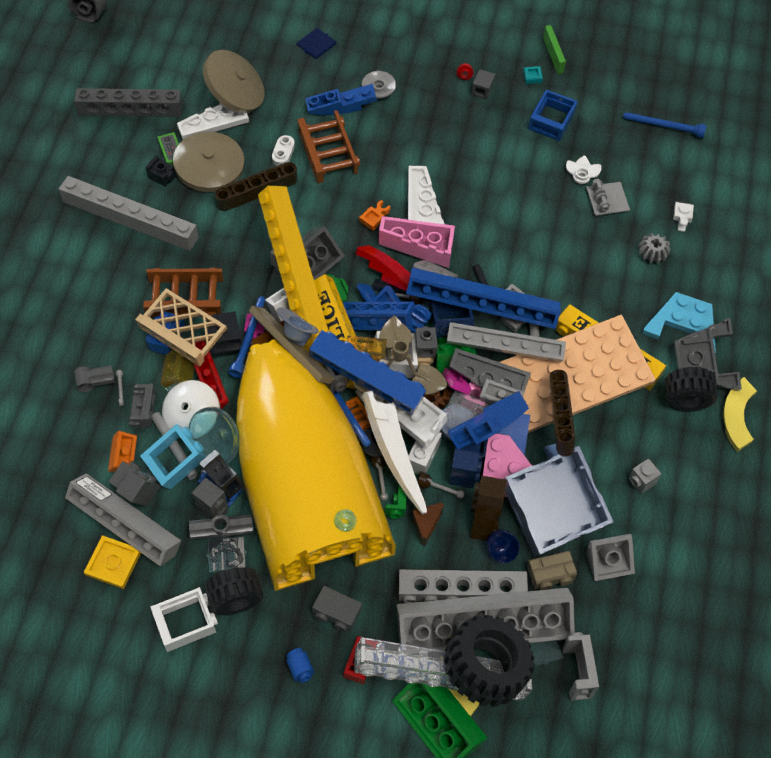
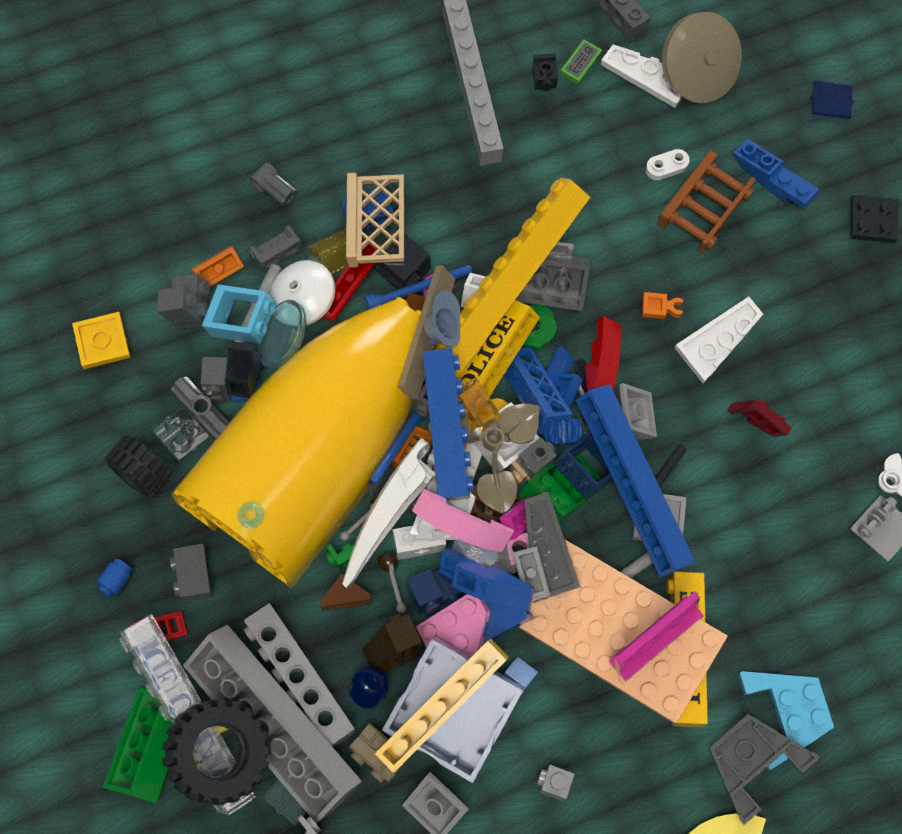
camera: 50 degrees right, 10 degrees up
light grey brick [65,474,181,566] -> none
light grey hinge [116,370,124,406] -> none
dark orange fence [143,268,224,317] -> none
white window [151,587,218,652] -> none
dark tan dish [173,132,244,192] -> none
dark brown beam [215,162,297,211] -> none
light grey dish [362,71,396,98] -> none
bright pink wedge [379,216,455,268] -> none
light grey plate [447,322,566,362] -> none
dark brown beam [549,370,575,456] -> none
light grey gear [639,233,670,264] -> none
black tyre [665,367,717,411] -> none
none -> yellow brick [375,638,509,773]
none -> bright pink slope [412,489,514,552]
none -> dark pink fence [609,591,704,682]
none -> dark red wing [727,399,792,437]
none -> black plate [850,194,898,243]

